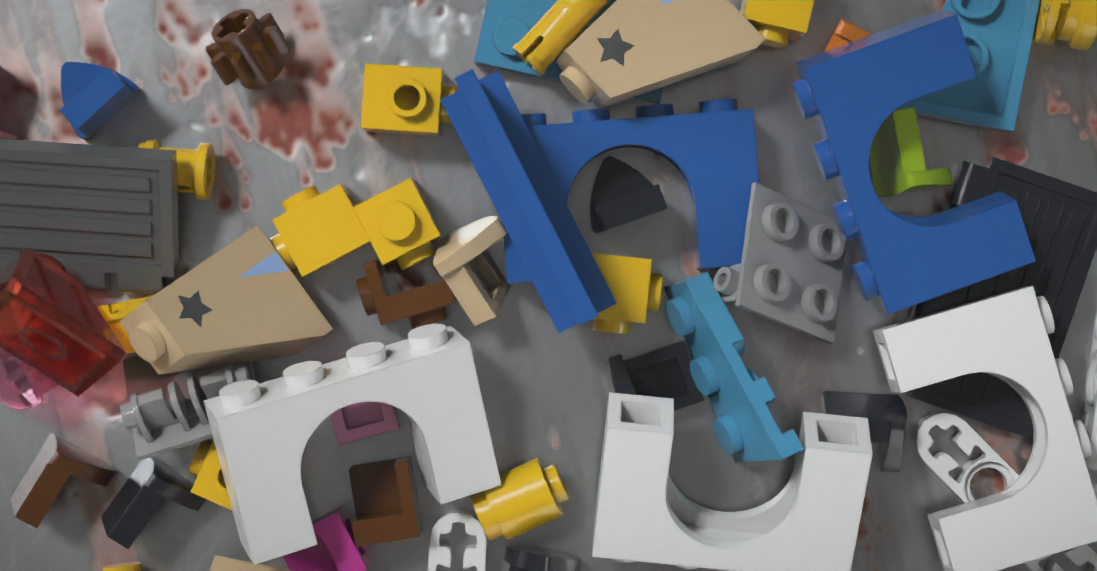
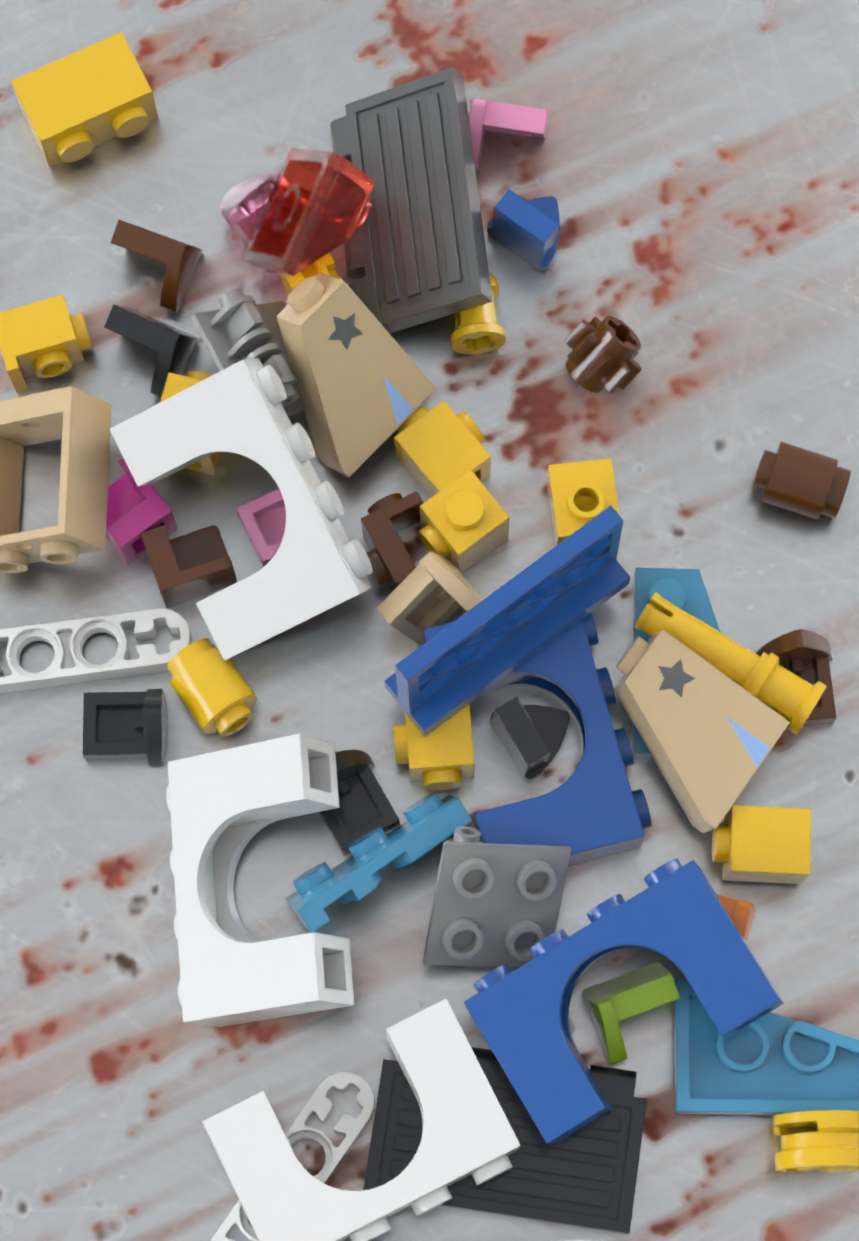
camera: 80 degrees right, 15 degrees down
black tile [819,391,907,473] -> none

